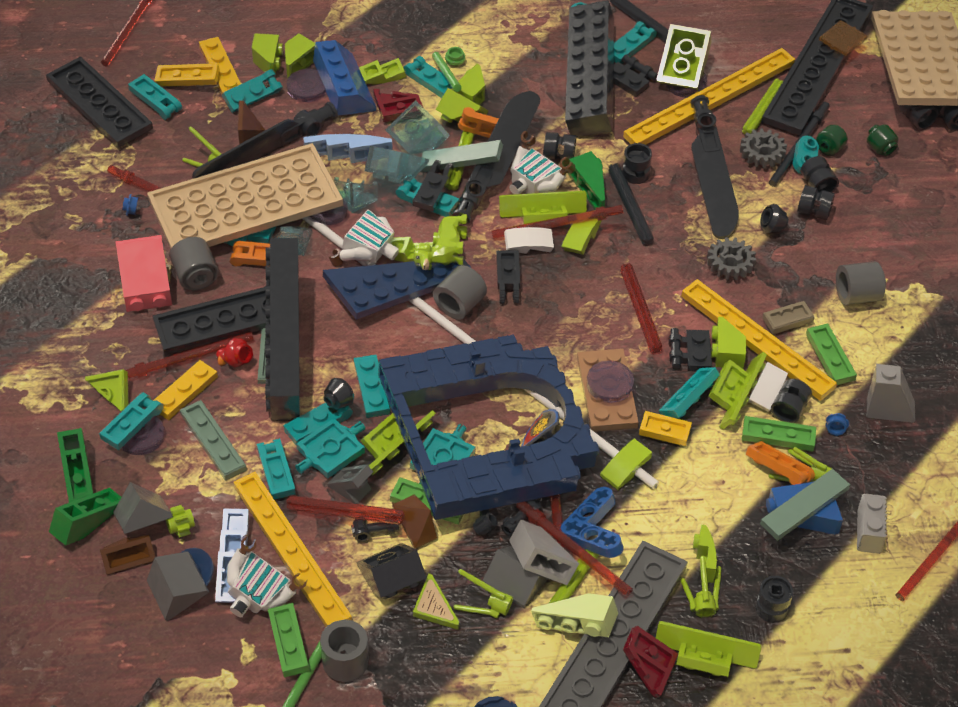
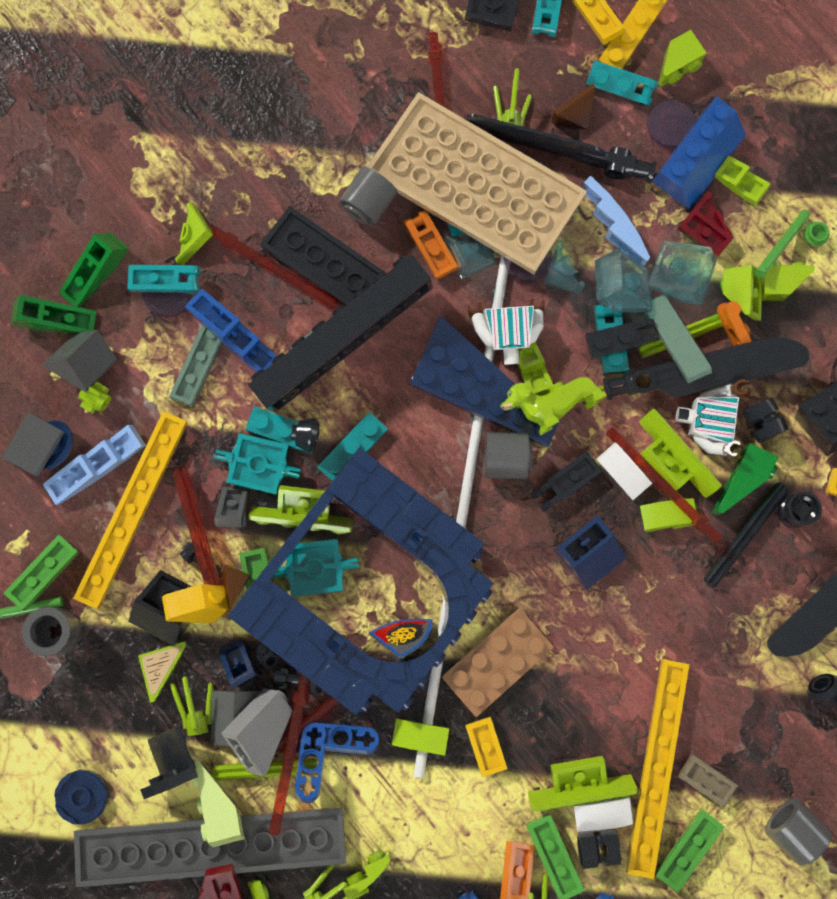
camera: 55 degrees right, 30 degrees up
reddish brown slope [100,535,155,574] -> none
coral slope [116,235,172,312] -> none
blue plate [122,194,138,216] -> none
yellow plate [153,360,218,421] -> none
red animal [216,338,253,367] -> none
white torso [227,535,308,617] -> none
teal plate [256,438,296,499] -> none
lime slope [285,33,315,81] -> none
teal plate [403,56,452,98] -> none
tile [586,361,634,403] -> none
clear red axle [620,263,662,354] -> none
teal plate [659,367,720,419] -> none
black plate [668,328,712,371] -> none
dark grey gear [707,237,756,280] -> none
lime slope [711,317,746,369] -> none
none -> black bracket [140,726,198,800]
none -> yellow slope [162,584,229,624]
none -> blue slope [185,289,277,372]
none -> dark blue slope [218,638,261,688]
none -> dark blue slope [554,515,626,590]

